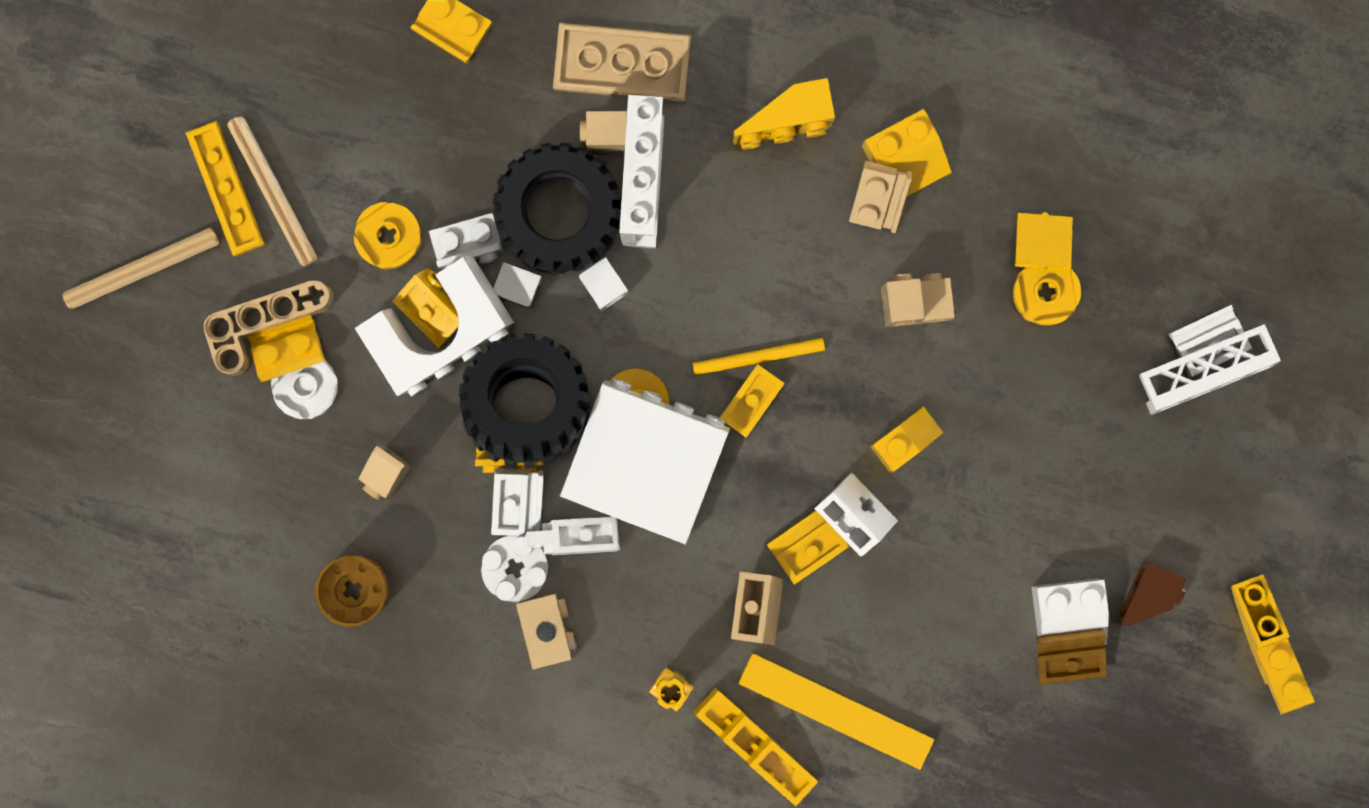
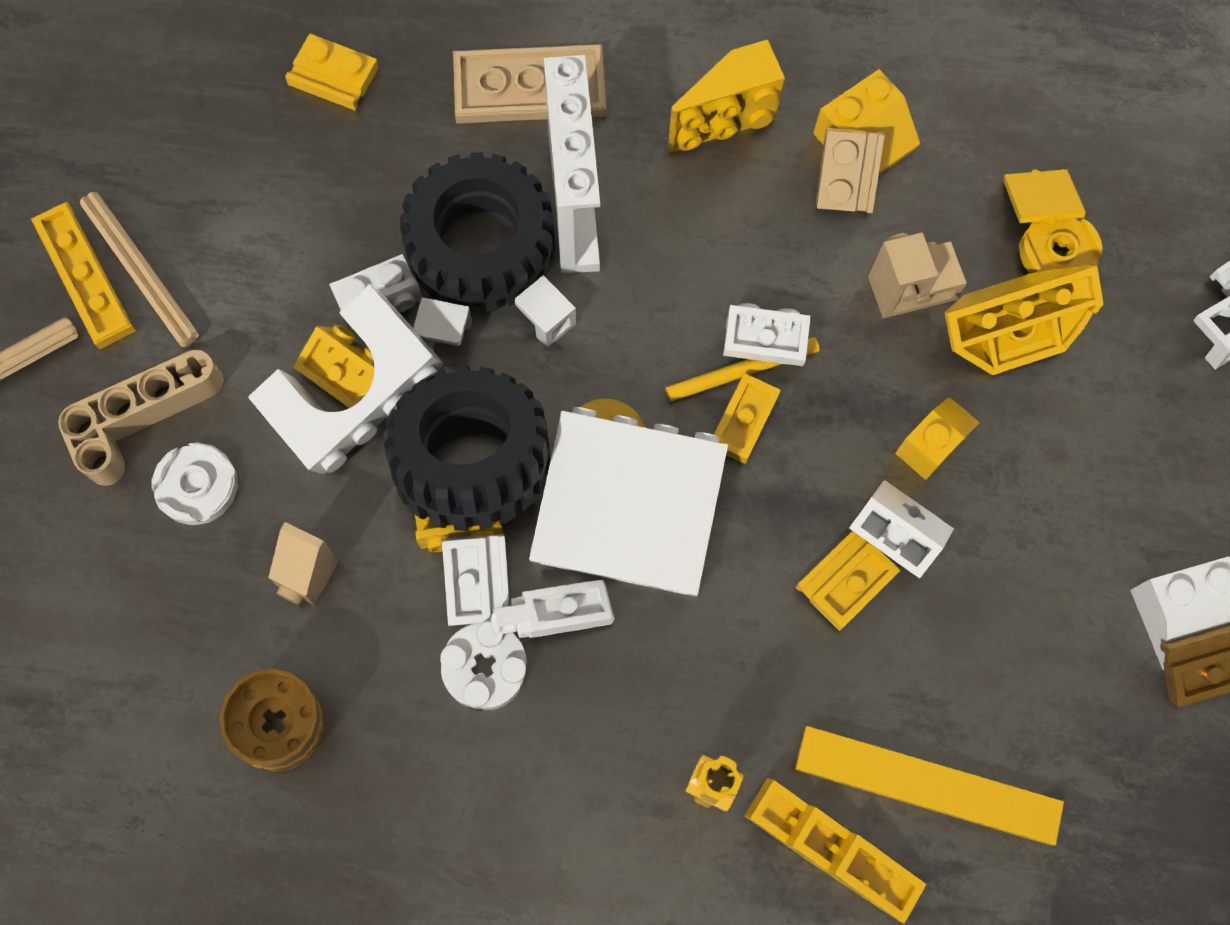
camera: 15 degrees left, 15 degrees down
yellow plate [248,315,325,382] -> none
yellow plate [354,202,422,269] -> none
tan piece [516,593,577,670] -> none
tan brick [580,111,627,155] -> none
tan brick [731,572,784,646] -> none
none -> white bracket [723,303,810,366]
none -> yellow wedge [944,265,1104,375]

